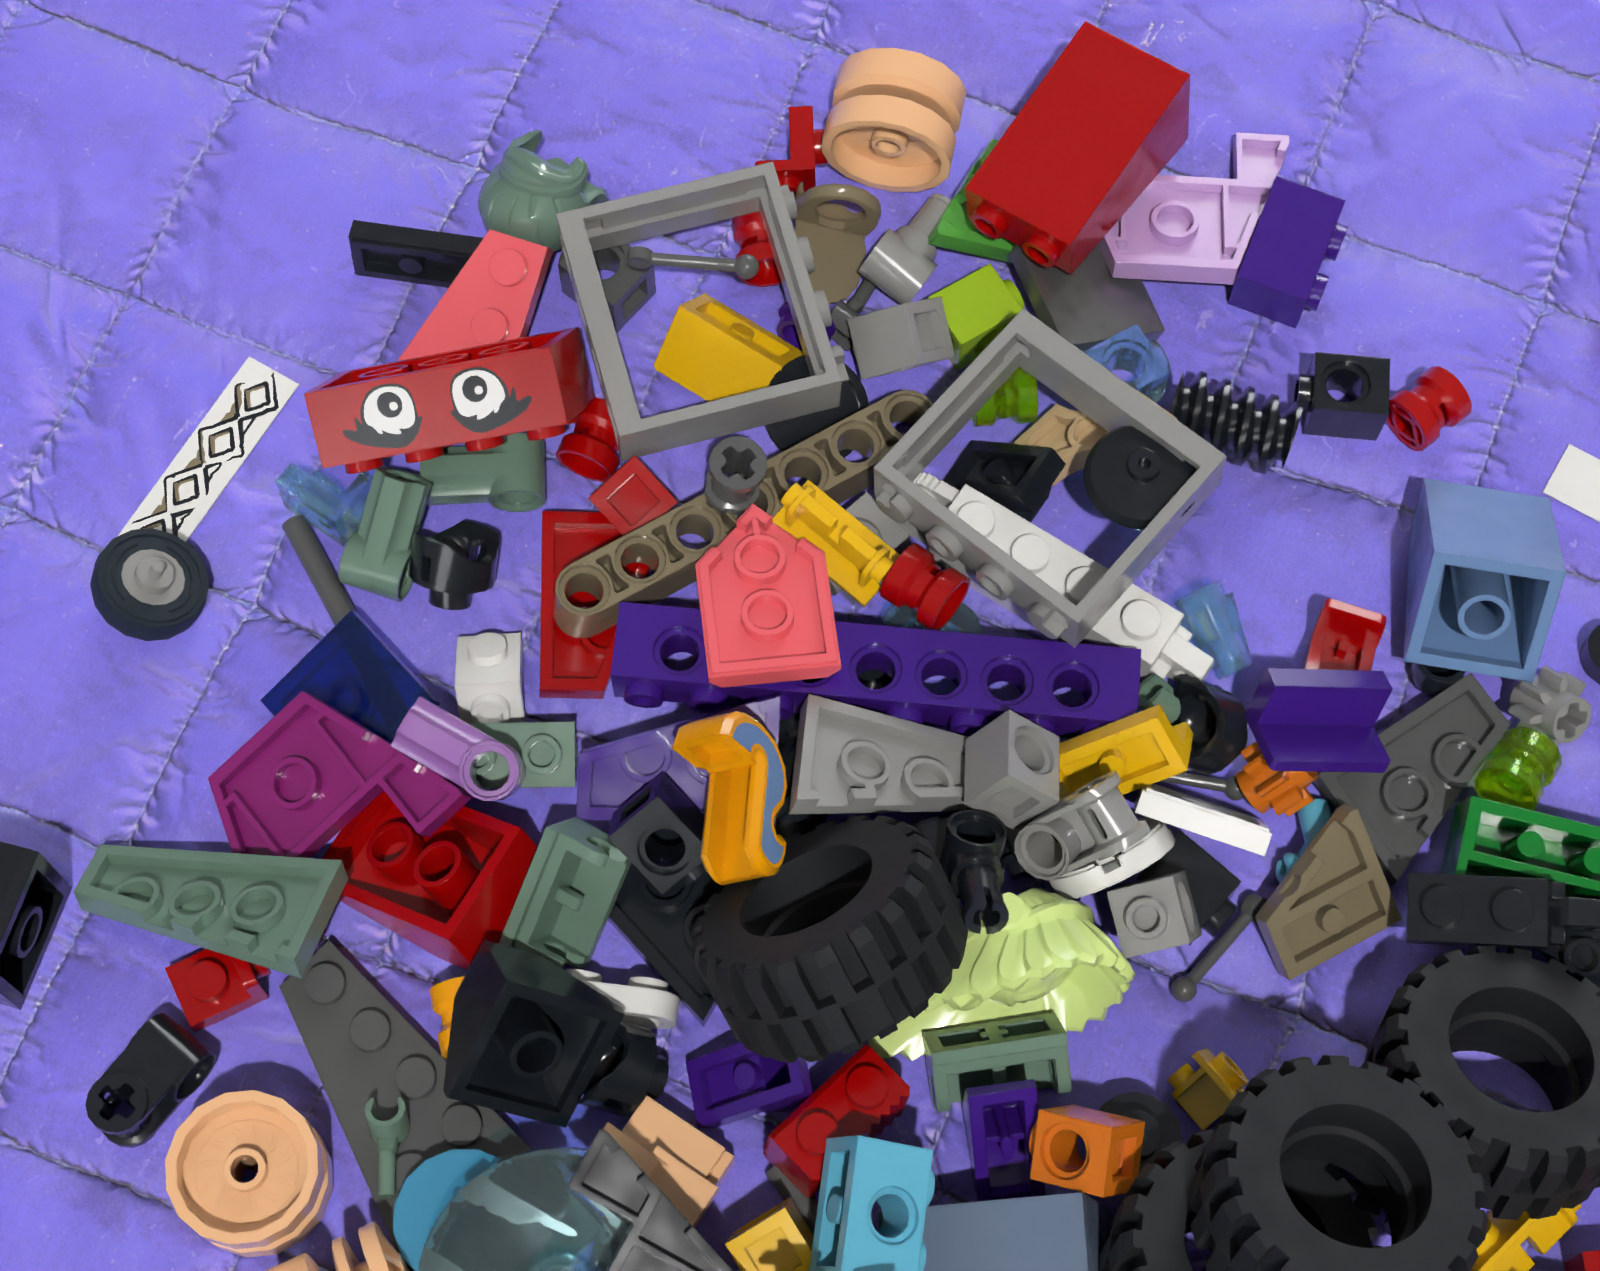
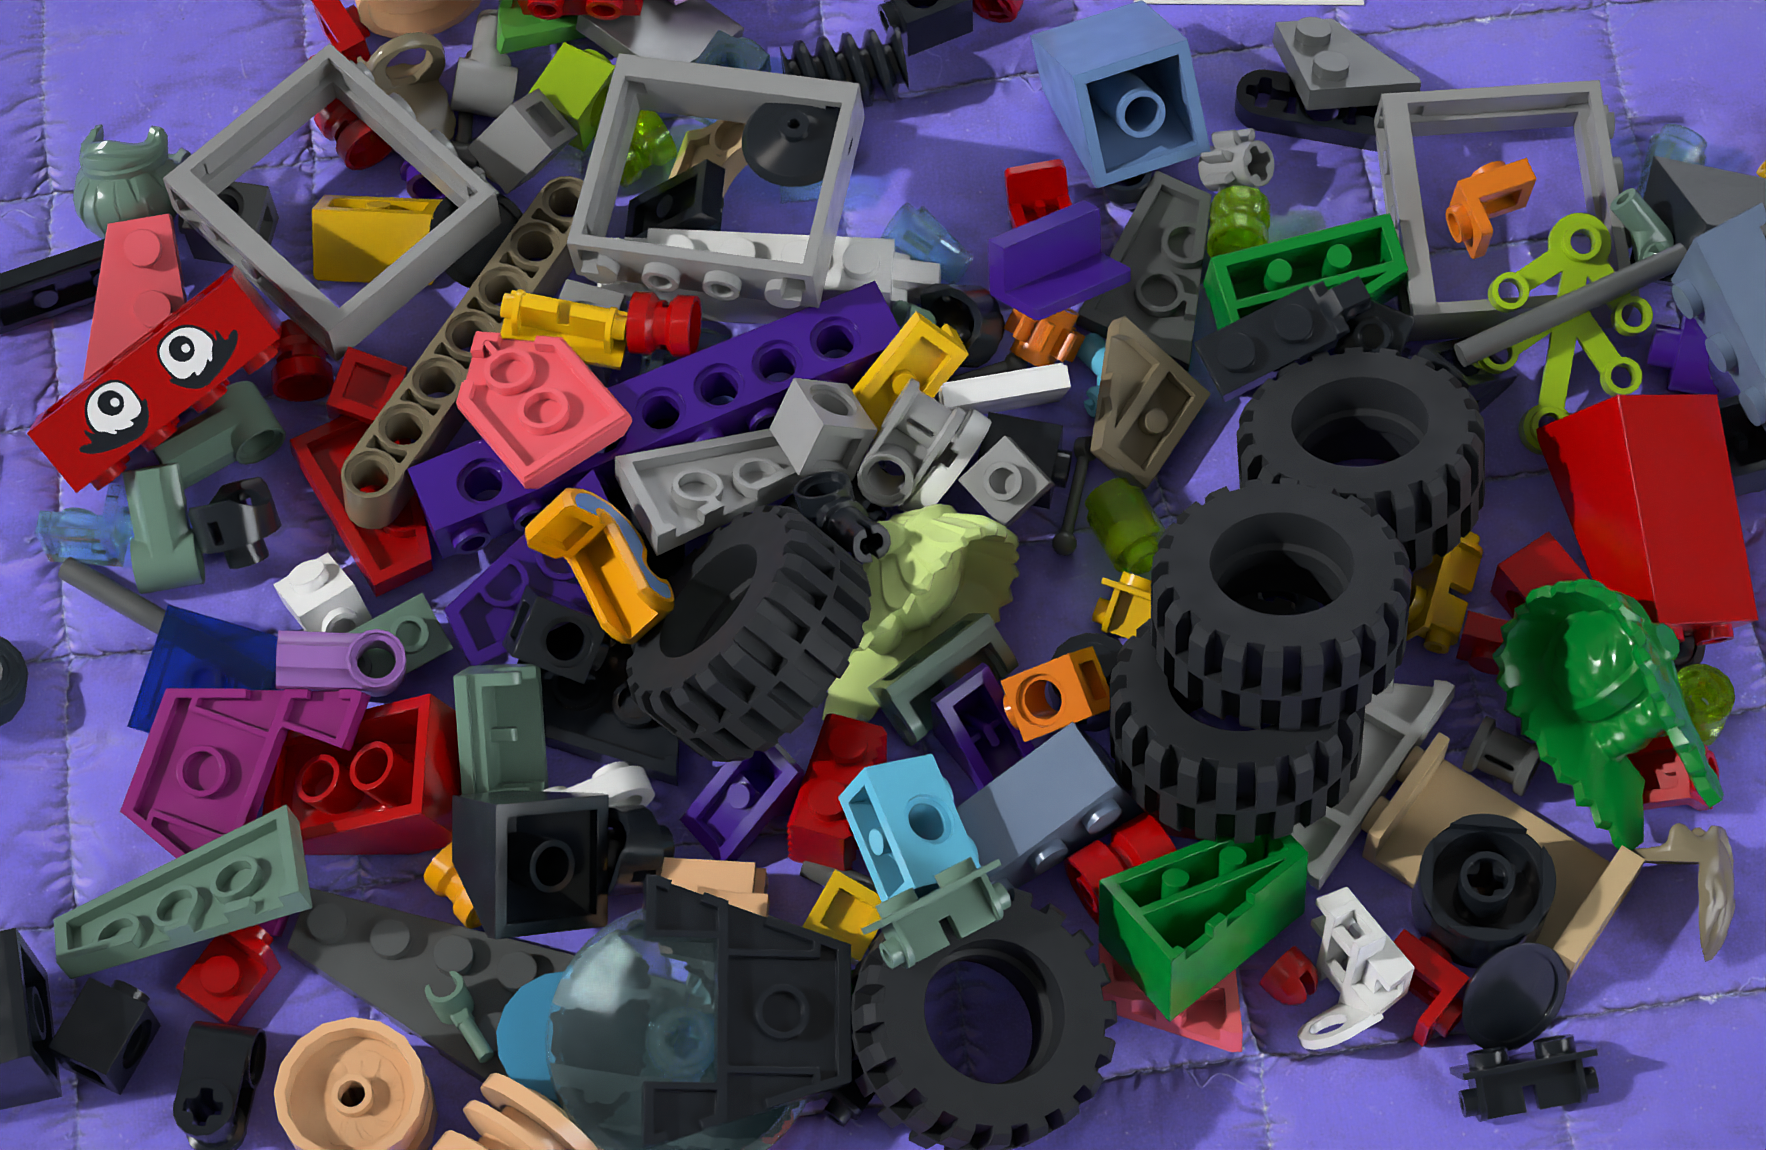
camera: 25 degrees left, 5 degrees down
dark grey hinge [627,246,759,279] -> none
dark grey bush [704,436,767,515] -> none
none -> black brick [48,977,161,1095]
none -> clear neon green brick [1085,478,1166,574]

